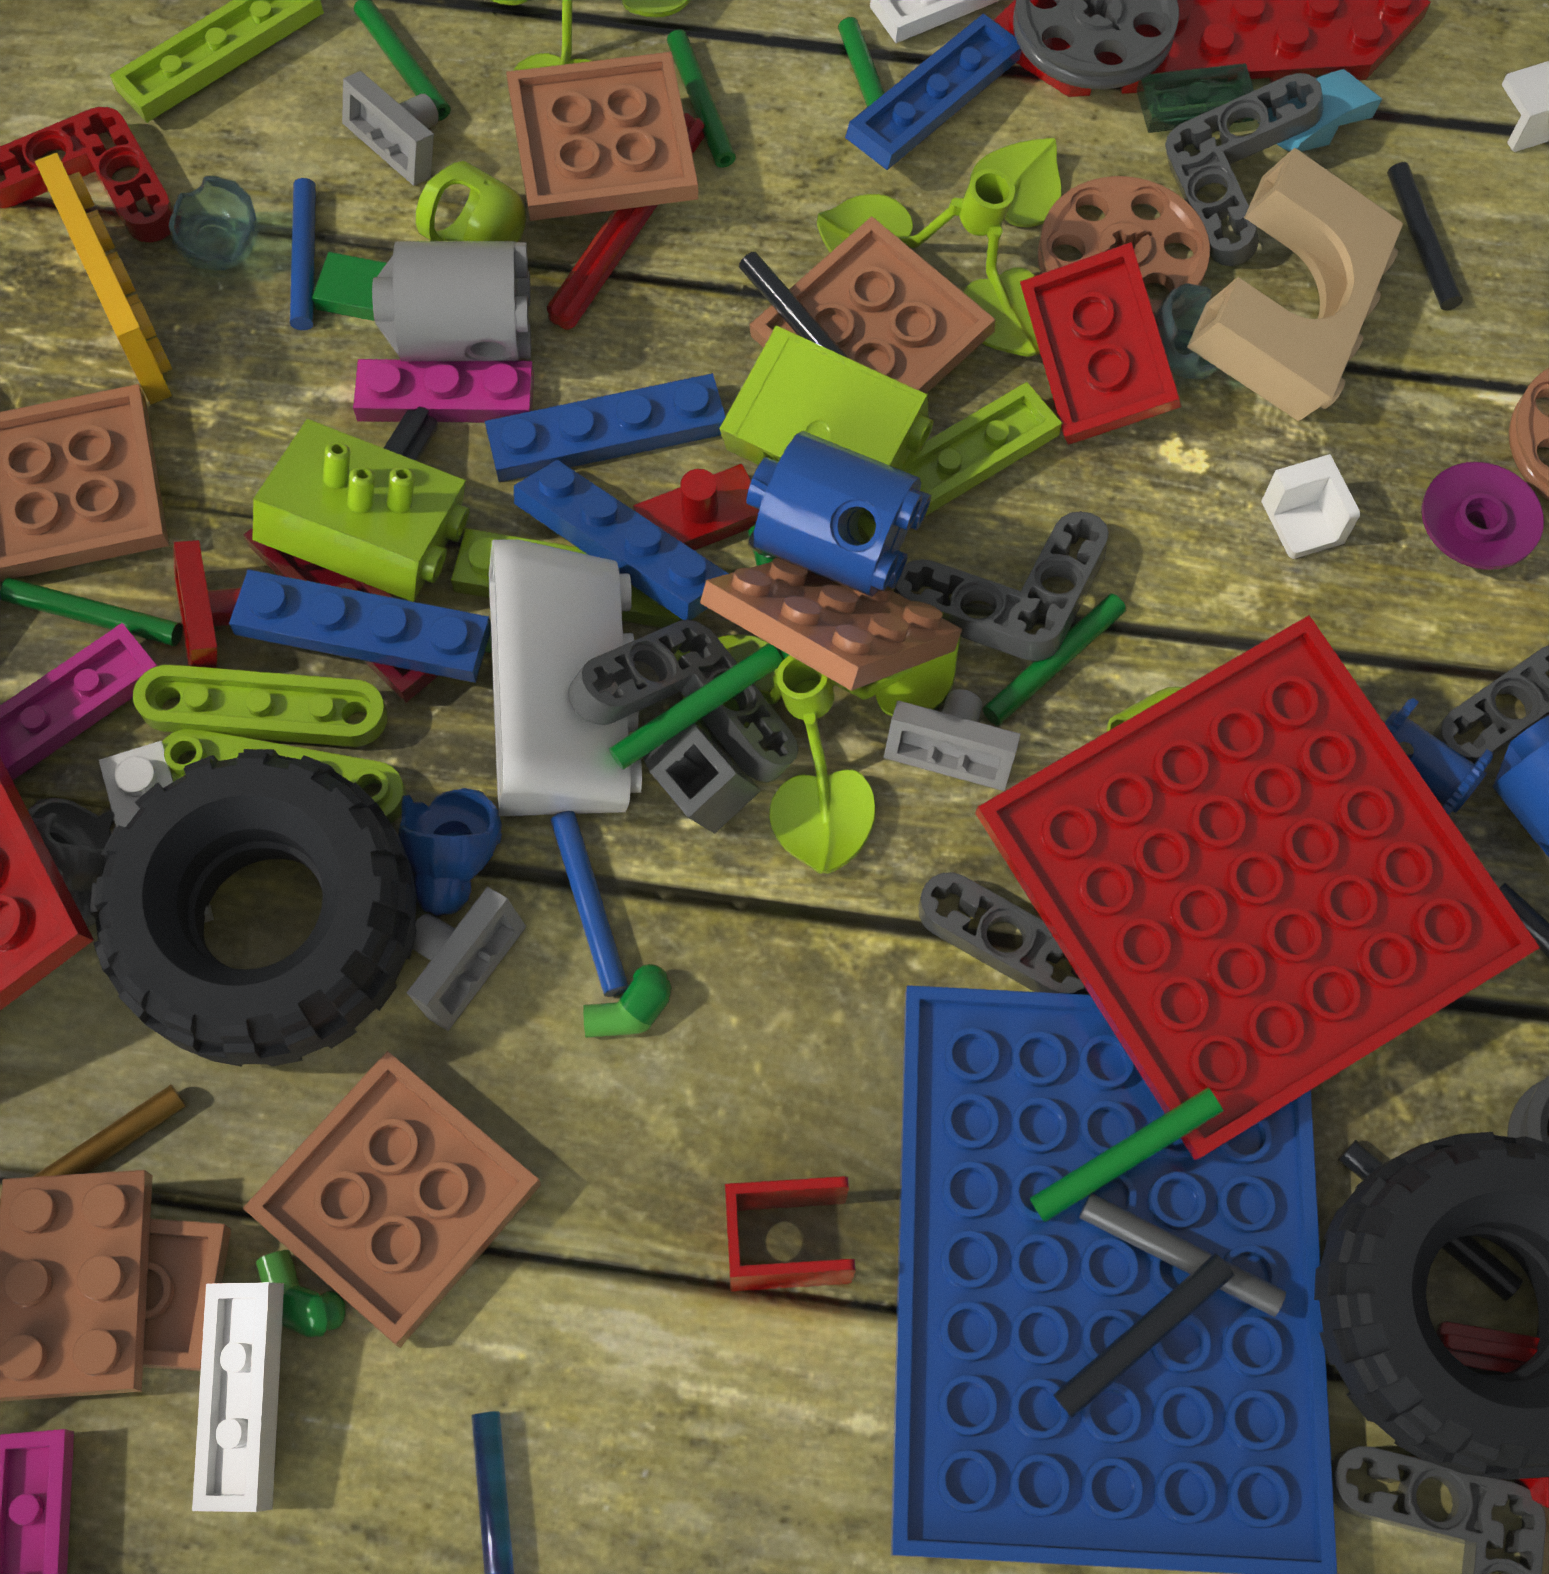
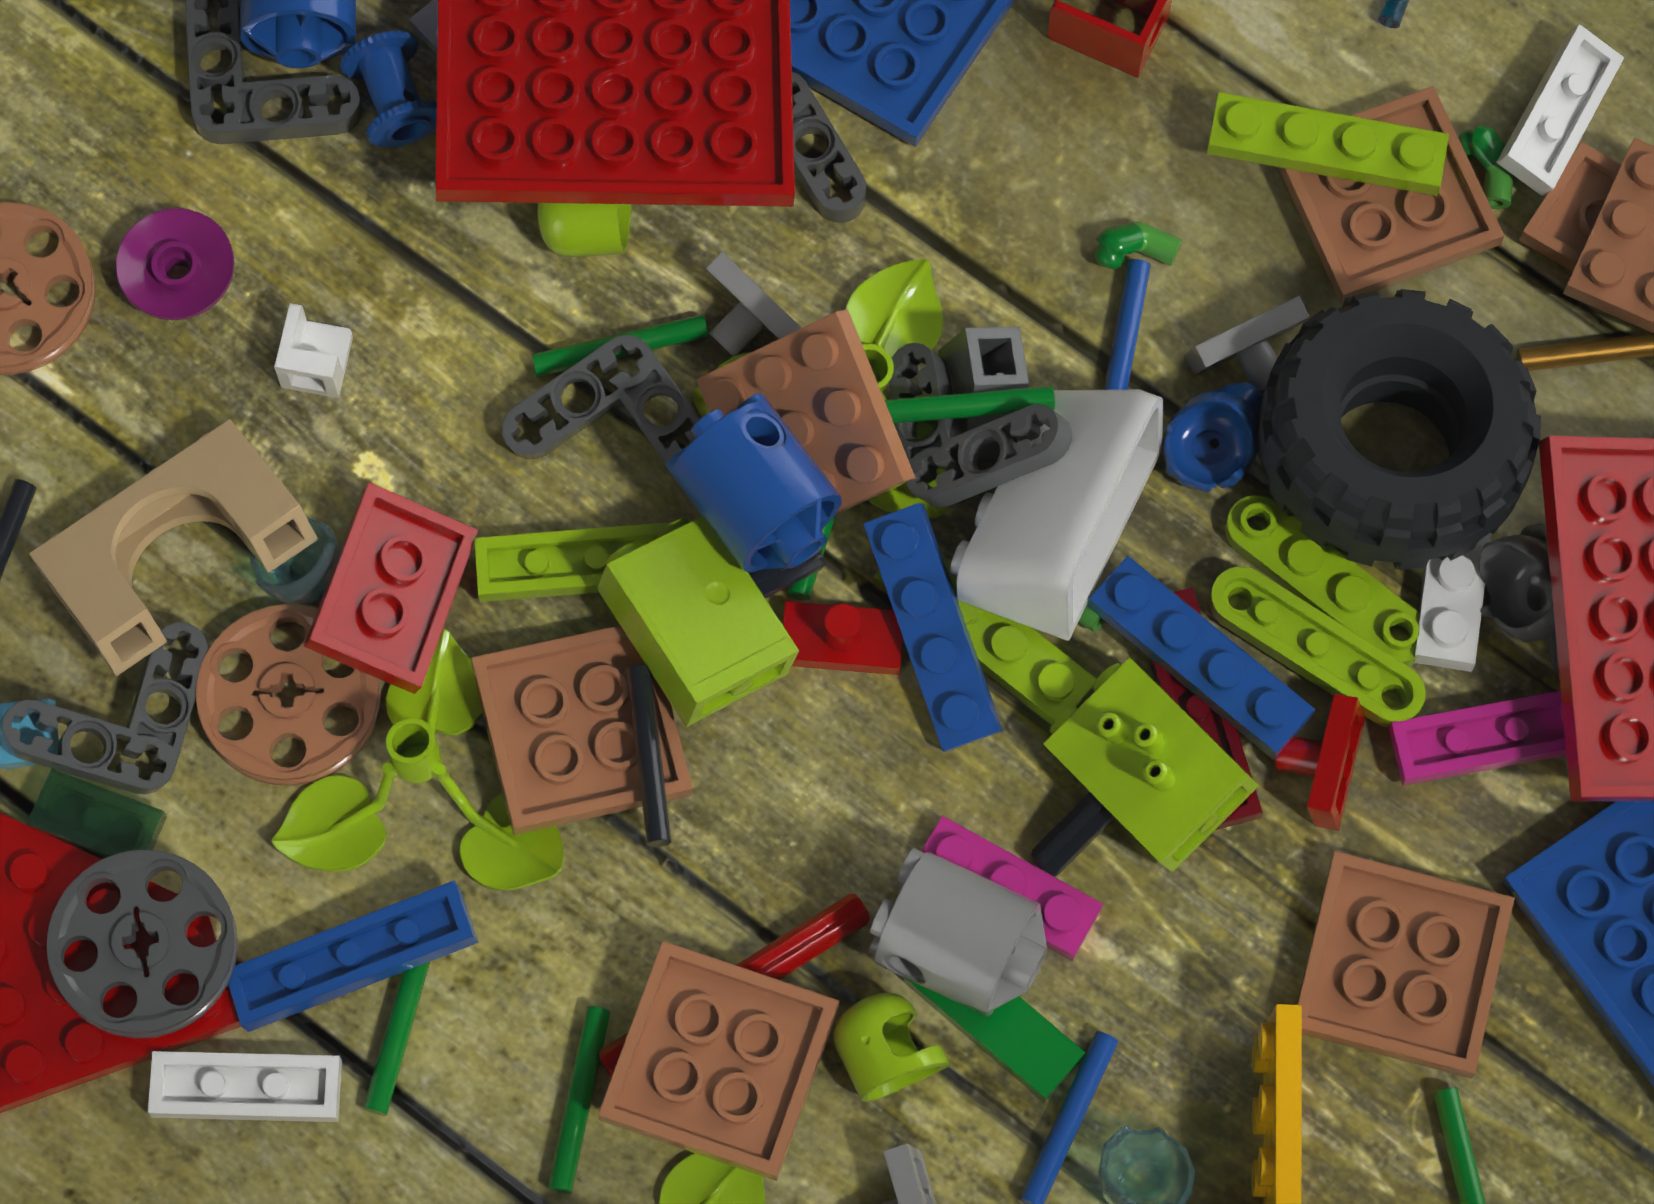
camera: 150 degrees left, 5 degrees up
green bar [0,578,183,647] -> none
blue plate [485,373,726,482] -> none
none -> lime plate [1207,92,1449,196]

